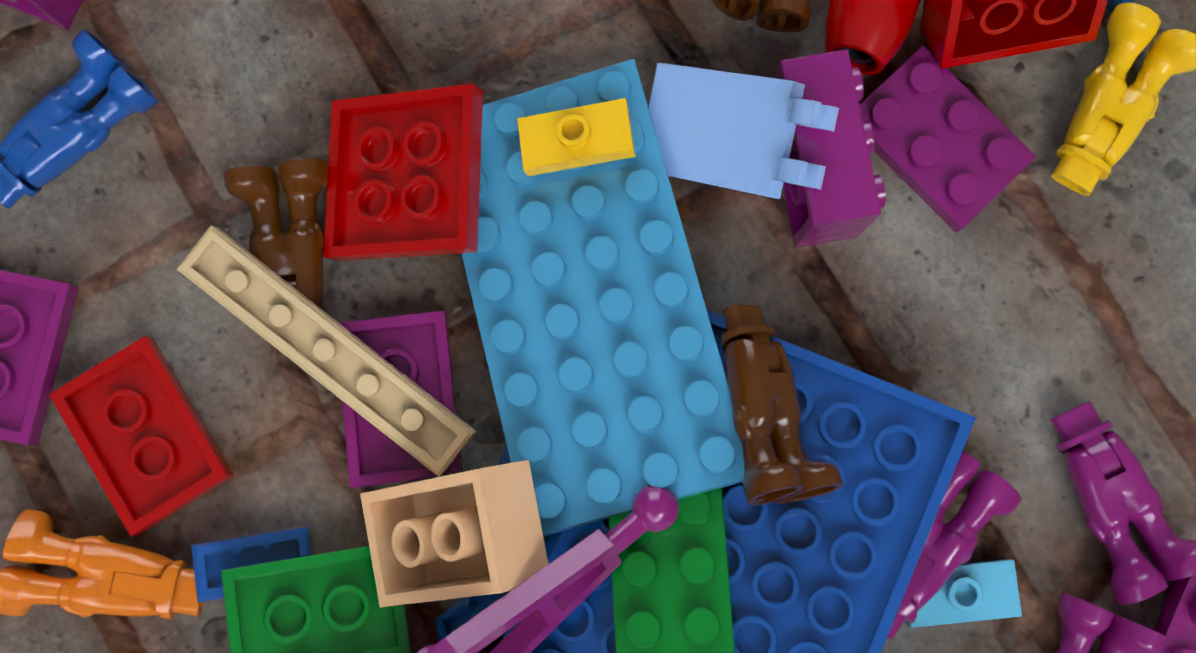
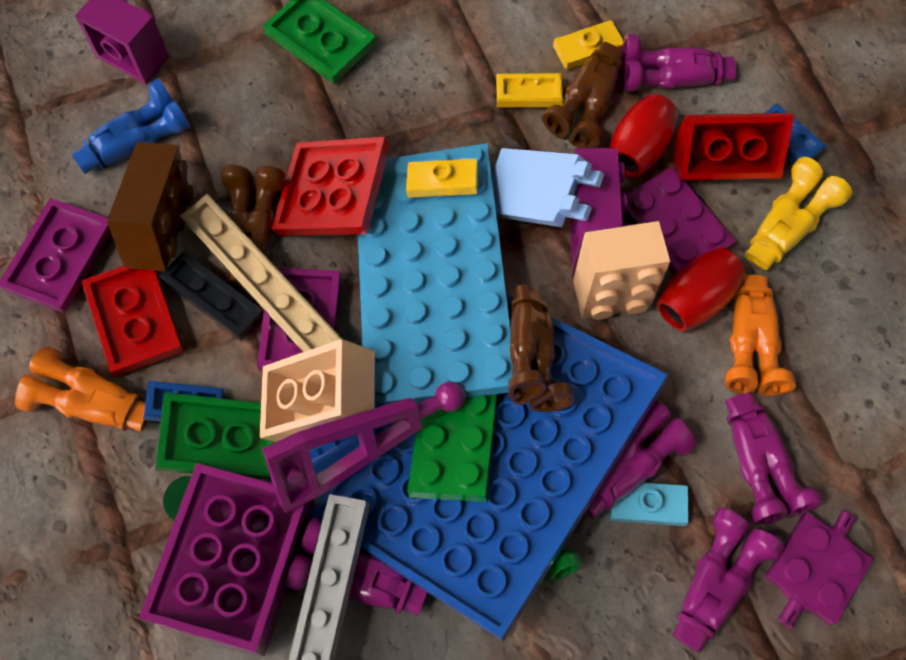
camera: 10 degrees right, 15 degrees down
none -> reddish brown brick [107,142,194,271]
none -> black plate [159,251,264,341]
none -> light nougat brick [573,221,670,320]
none -> red piece [657,247,746,332]
none -> orange piece [724,275,796,396]

